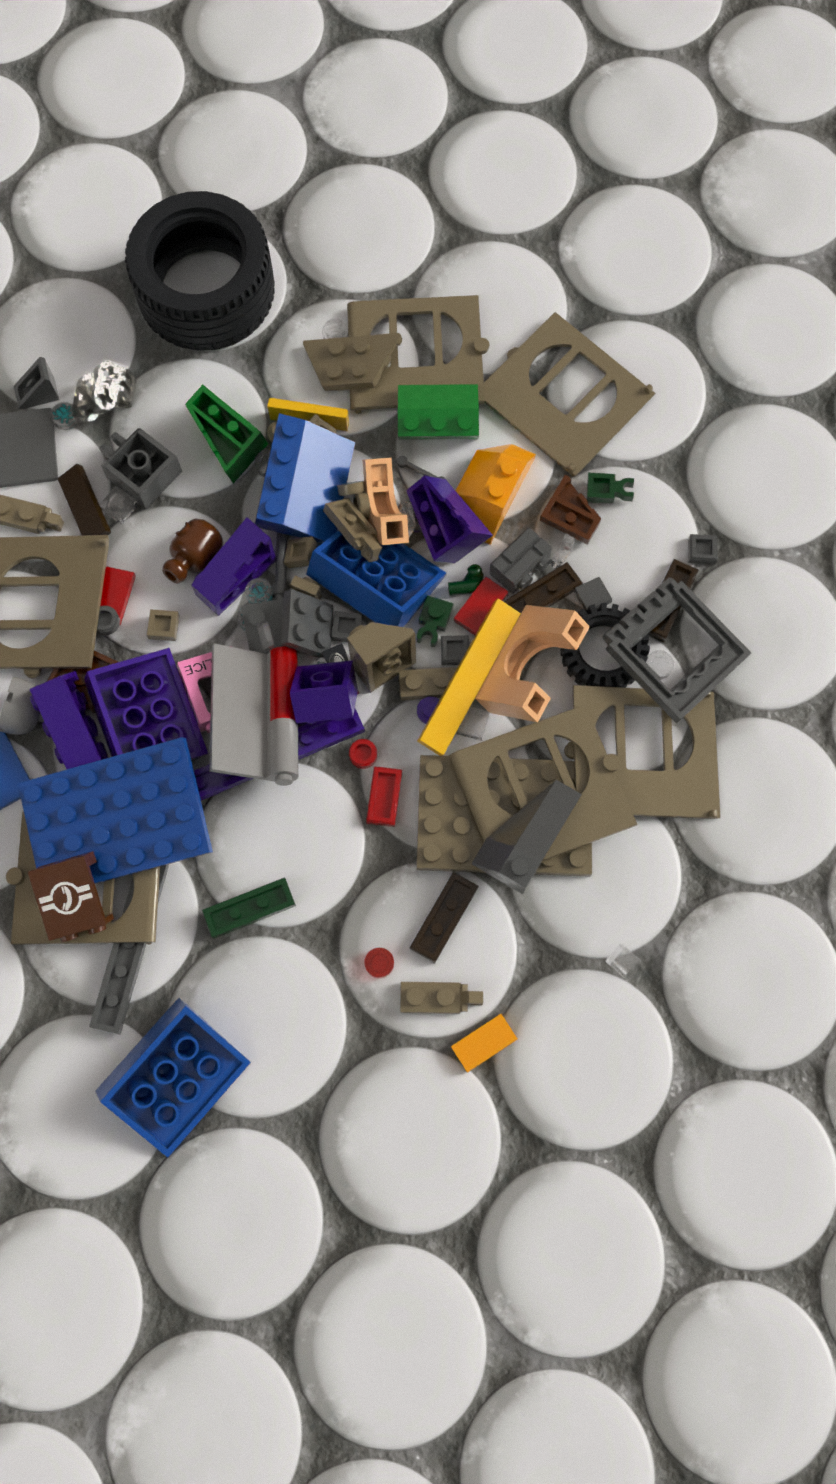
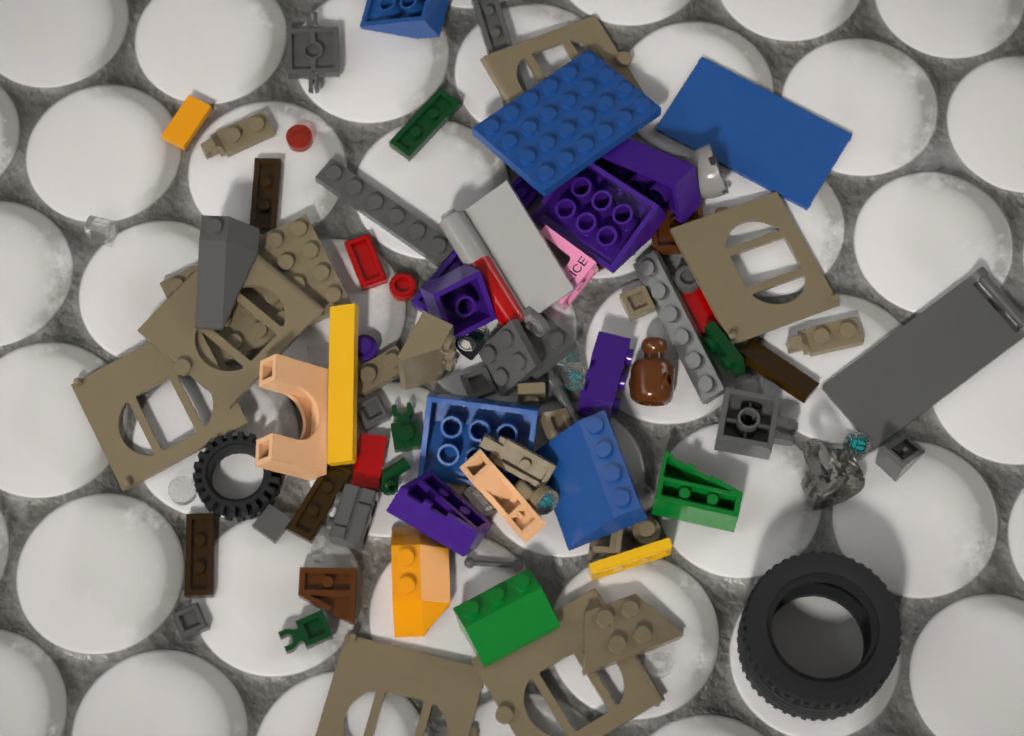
camera: 150 degrees right, 5 degrees down
reddish brown panel [28,851,114,942] -> none
dark grey hinge [602,577,751,724] -> none
none -> dark grey plate [286,11,340,94]
none -> dark grey plate [315,159,454,268]
none -> dark grey plate [633,251,727,404]
none -> dark green plate [704,321,745,378]

